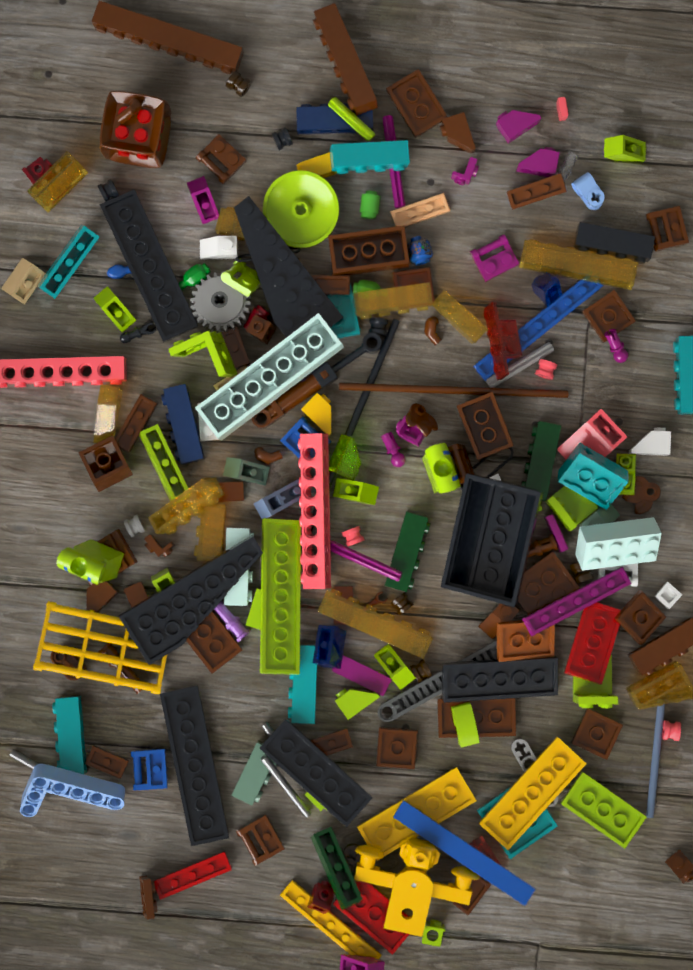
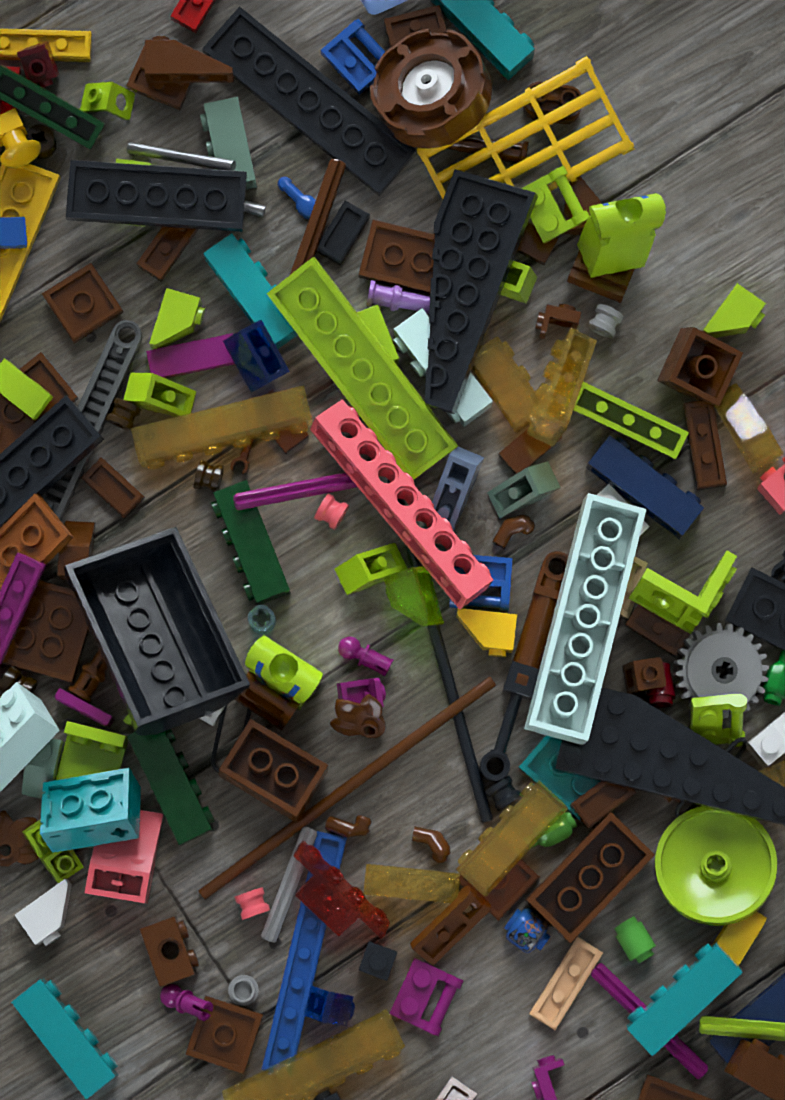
camera: 135 degrees right, 5 degrees down
none -> lime bracket [80,82,135,120]
none -> reddish brown tile [81,457,145,519]
none -> reddish brown brick [140,916,199,987]
none -> reddish brown slope [144,36,234,83]
none -> light grey plate [228,975,259,1006]
none -> clear light blue bush [248,605,276,635]
none -> blue piece [277,176,316,220]
none -> reddish brown axle [290,159,346,275]
none -> black tile [316,200,370,266]
none -> reddish brown arm [325,815,372,837]
none -> black brick [359,941,397,981]
none -> reddish brown piece [370,29,492,148]
none -> reddish brown plate [410,885,491,966]
none -> lime plate [521,166,589,243]
none -> lime slope [703,283,766,338]

